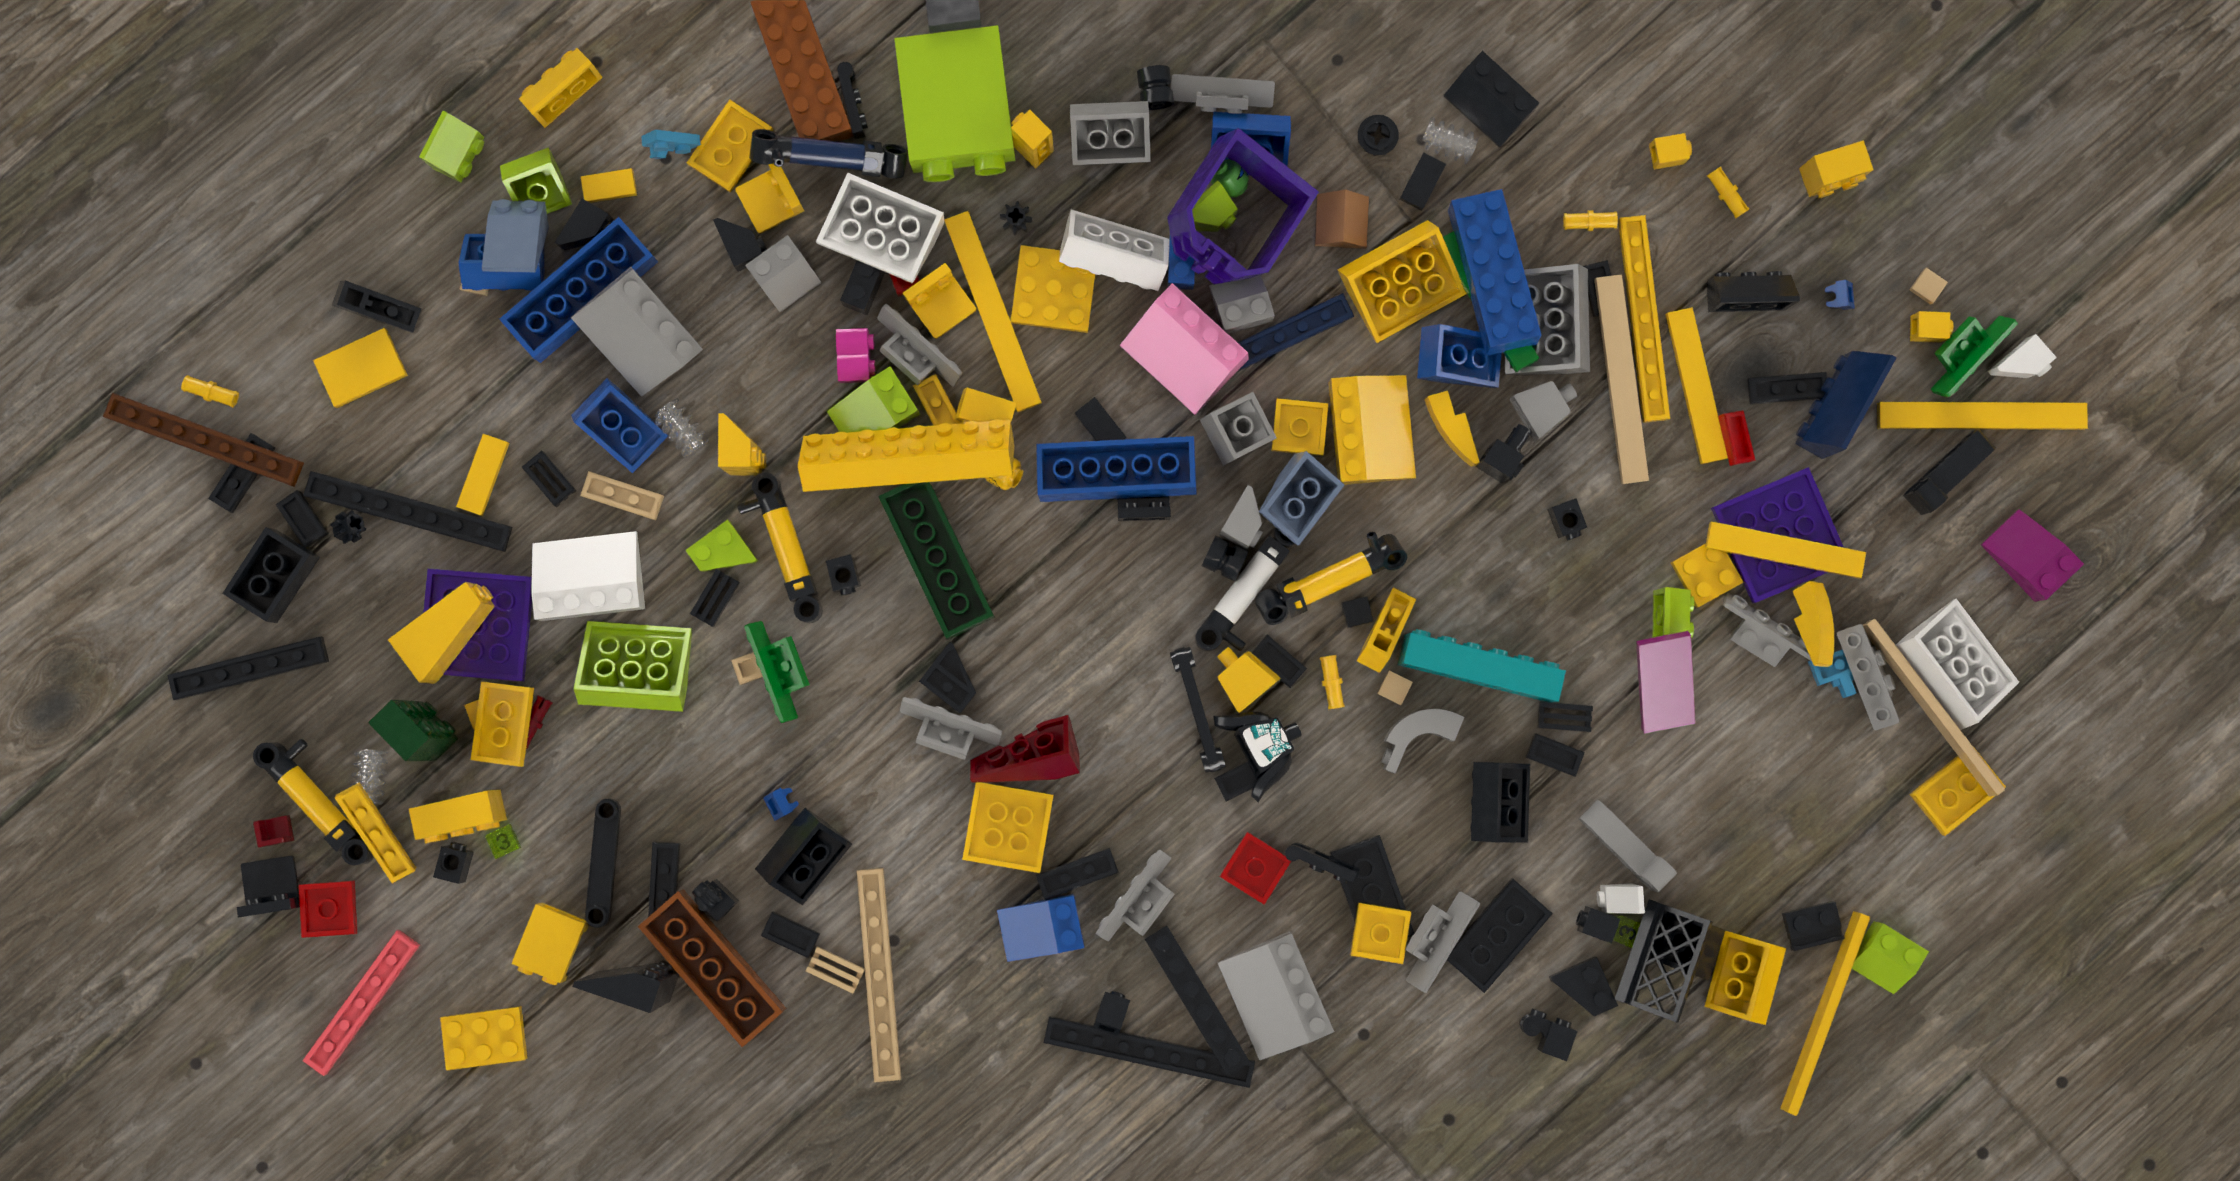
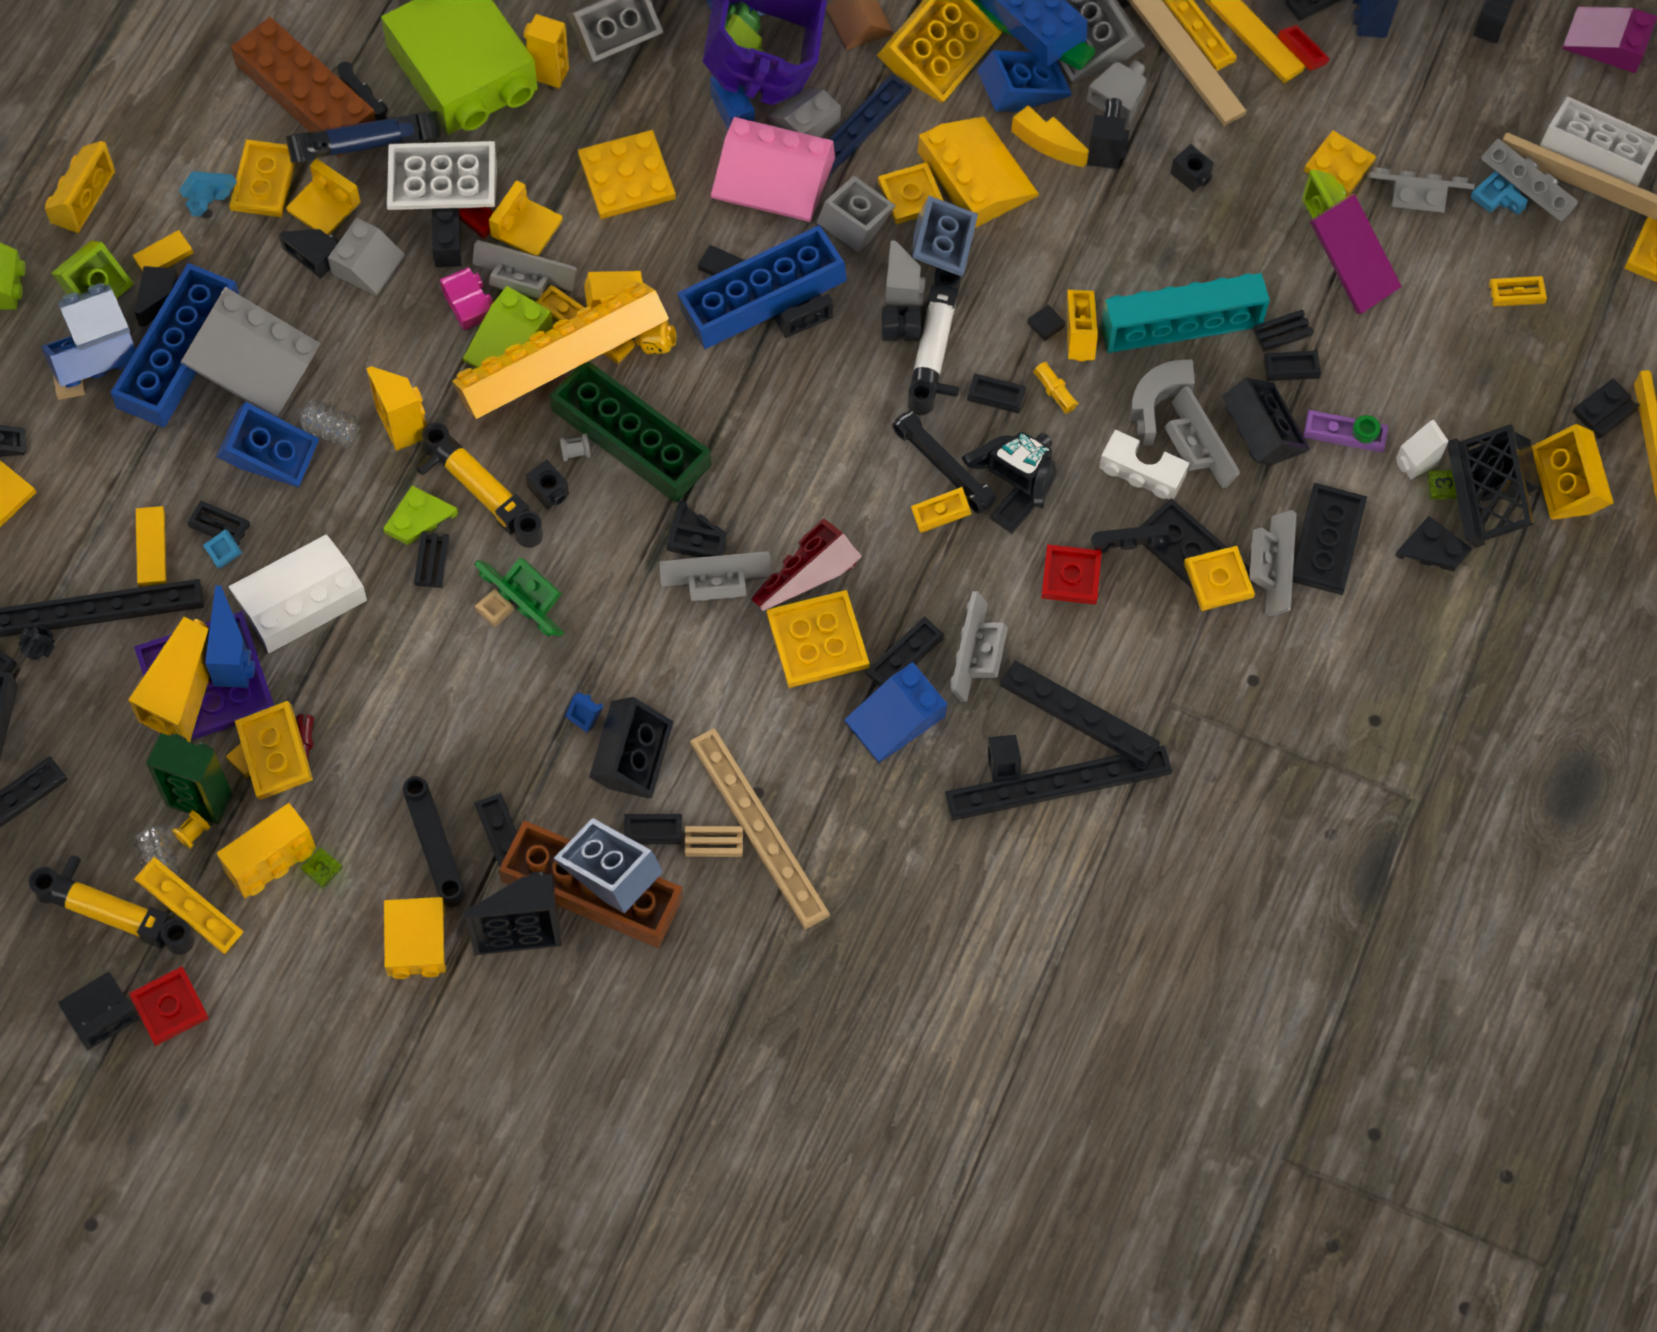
camera: 25 degrees left, 20 degrees down
dark red panel [253,815,295,848] -> none
coral tile [303,930,420,1076] -> none
black brick [433,842,474,884] -> none
yellow plate [440,1006,527,1070] -> none
lime slope [574,621,692,712] -> none
tan tile [580,471,664,520] -> none
black brick [692,879,739,922] -> none
yellow tile [944,211,1042,413] -> none
black gear [1000,201,1032,235] -> none
white slope [1059,210,1169,291] -> none
yellow torso [1217,647,1281,713] -> none
light grey slope [1217,931,1334,1060] -> none
piece [1255,532,1407,625] -> none
tan tile [1377,671,1413,706] -> none
black brick [1520,1008,1578,1061] -> none
black brick [1576,906,1620,944] -> none
light grey beam [1579,800,1677,892] -> none
yellow tile [1705,522,1866,578] -> none
dark purple plate [1711,467,1844,604] -> none
yellow slope [1793,581,1834,667] -> none
none -> yellow bush [171,810,210,849]
none -> dark azure tile [203,530,243,569]
none -> blue slope [205,585,255,688]
none -> sand blue slope [554,818,663,913]
none -> light grey bush [560,433,591,461]
none -> yellow plate [911,487,972,533]
none -> white arch [1099,430,1189,500]
none -> light grey bracket [1164,387,1240,488]
none -> medium lavender tile [1303,410,1389,453]
none -> green tile [1352,415,1381,443]
none -> yellow tile [1489,276,1547,307]

